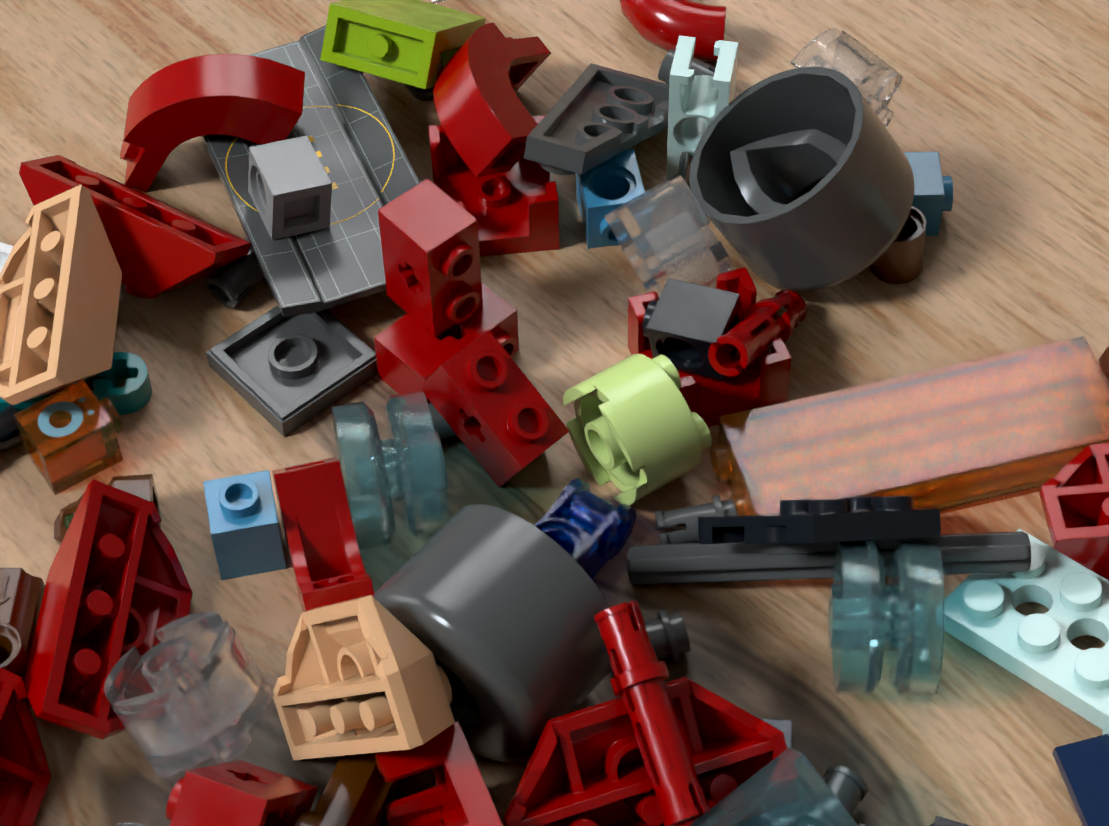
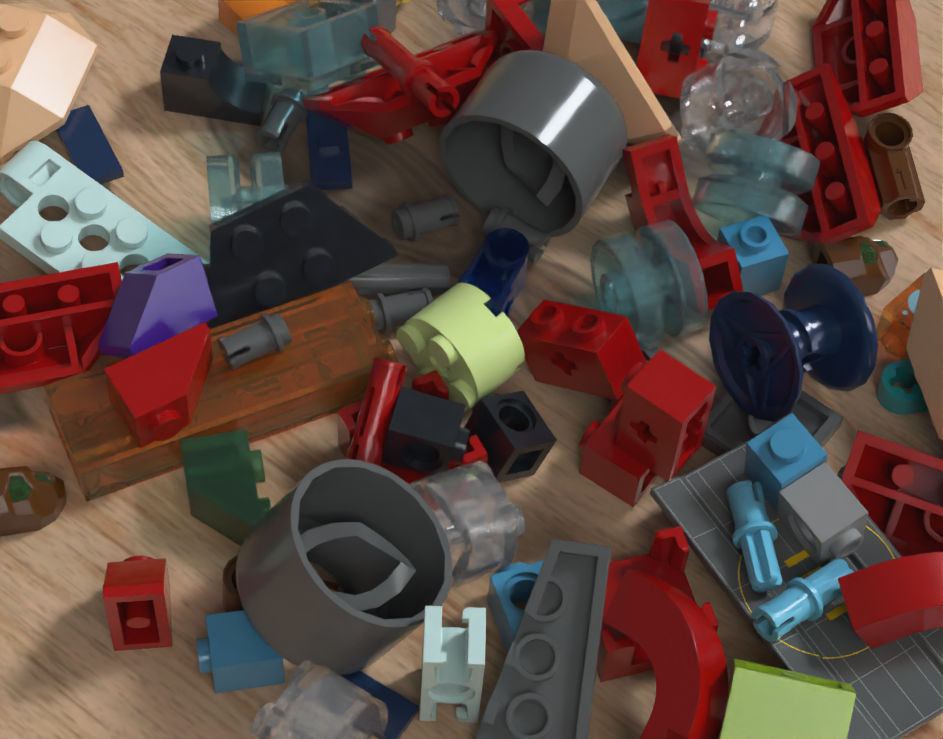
camera: 165 degrees right, 5 degrees up
none -> dark purple slope [98,253,218,359]
none -> red slope [103,556,172,651]
none -> red slope [104,322,213,448]
none -> clear green slope [180,429,271,546]
none -> dark grey pin [217,313,292,371]
none -> black brick [464,391,557,484]
none -> clear light blue wheel [692,131,820,236]
none -> dark blue piece [709,263,878,422]
none -> medium azure axle [726,480,783,593]
none -> dark azure brick [744,413,828,511]
none -> medium azure axle [751,559,854,642]

